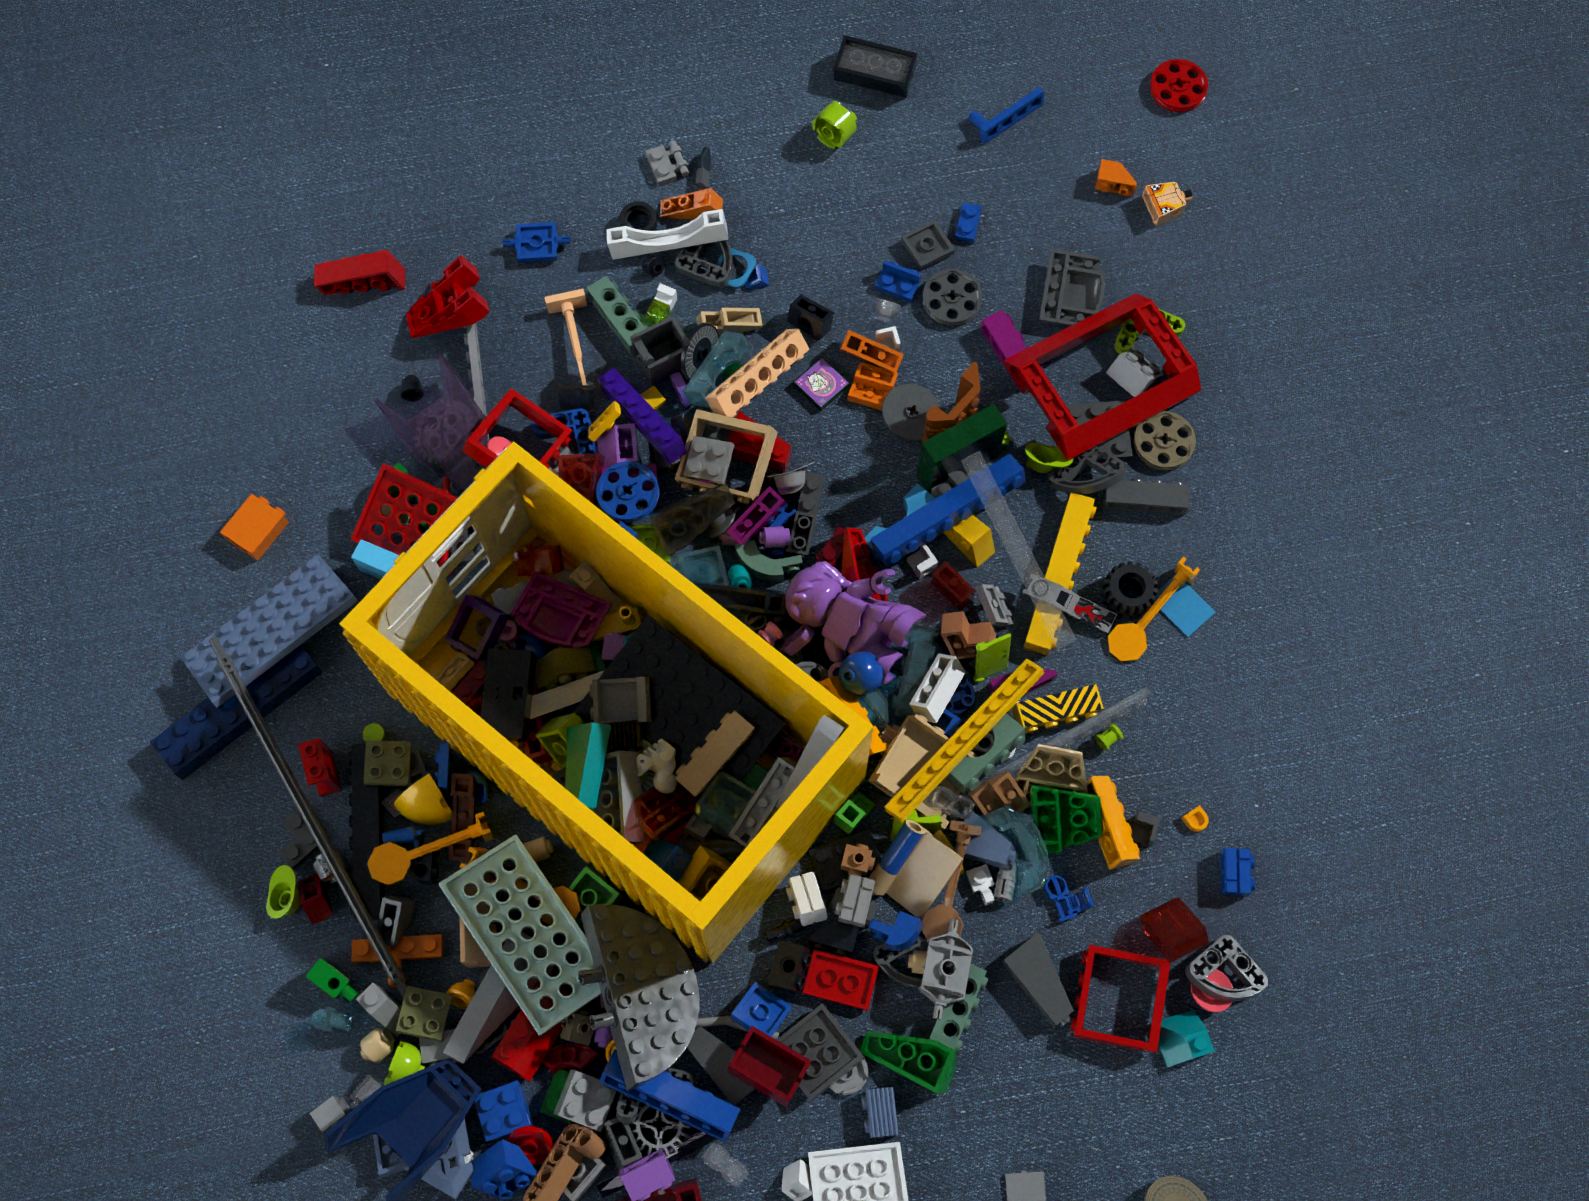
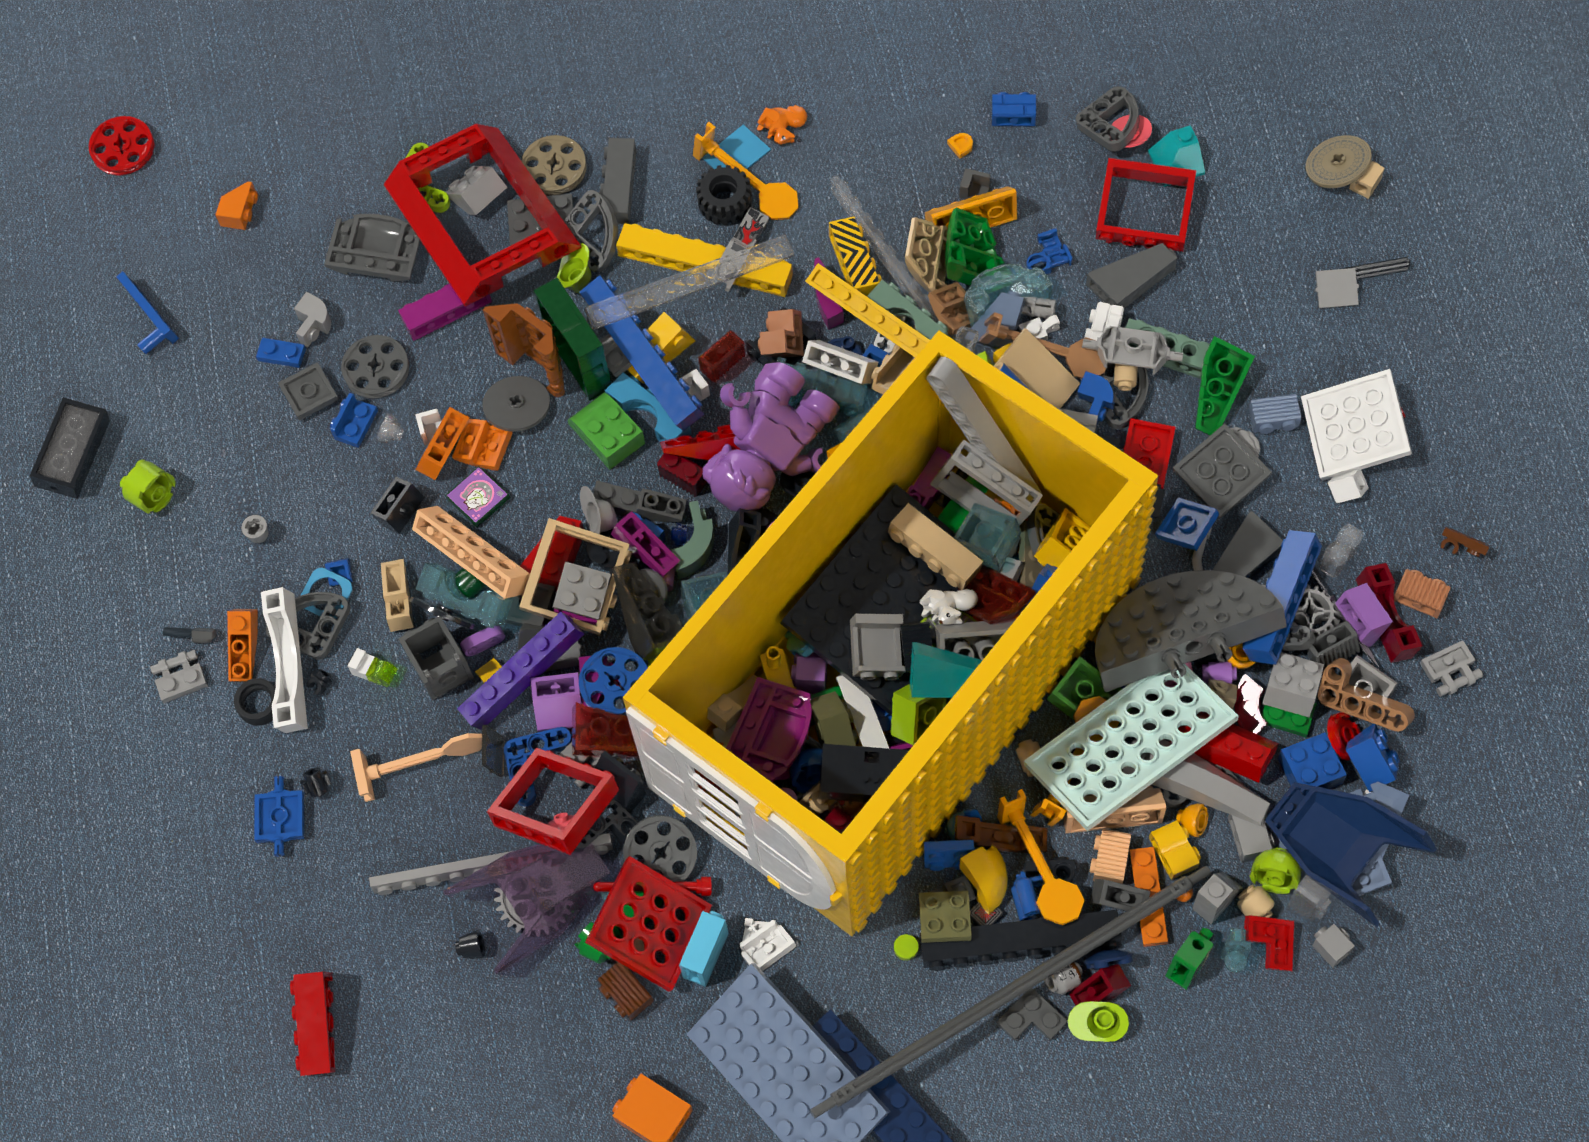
camera: 85 degrees left, 5 degrees down
red window [298,738,342,797] -> none
olive plate [395,986,452,1042] -> none
red wedge [406,255,490,338] -> none
sand green brick [586,276,648,355] -> none
yellow plate [588,401,621,442] -> none
dark red piece [727,1026,812,1107] -> none
teal brick [728,564,752,588] -> none
medium lavender brick [759,526,790,548] -> none
medium lavender beam [781,624,815,656] -> none
blue cylinder [839,651,883,695] -> none
lime door [973,633,1011,683] -> none
light grey plate [976,584,1013,628] -> none
lime bush [1095,723,1124,751] -> none
clear red brick [1140,897,1209,963] -> none
light nougat torso [1142,182,1193,227] -> none
none -> light grey hat [241,515,269,543]
none -> light grey brick [294,292,331,347]
none -> black gear [300,768,331,797]
none -> bright green brick [568,393,645,470]
none -> reddish brown brick [598,962,654,1021]
none -> orange animal [757,105,808,145]
none -> dark blue dish [1084,949,1133,969]
none -> white brick [1085,302,1124,341]
none -> light nougat brick [1090,829,1131,884]
none -> yellow brick [1149,820,1201,880]
none -> red plate [1244,915,1294,972]

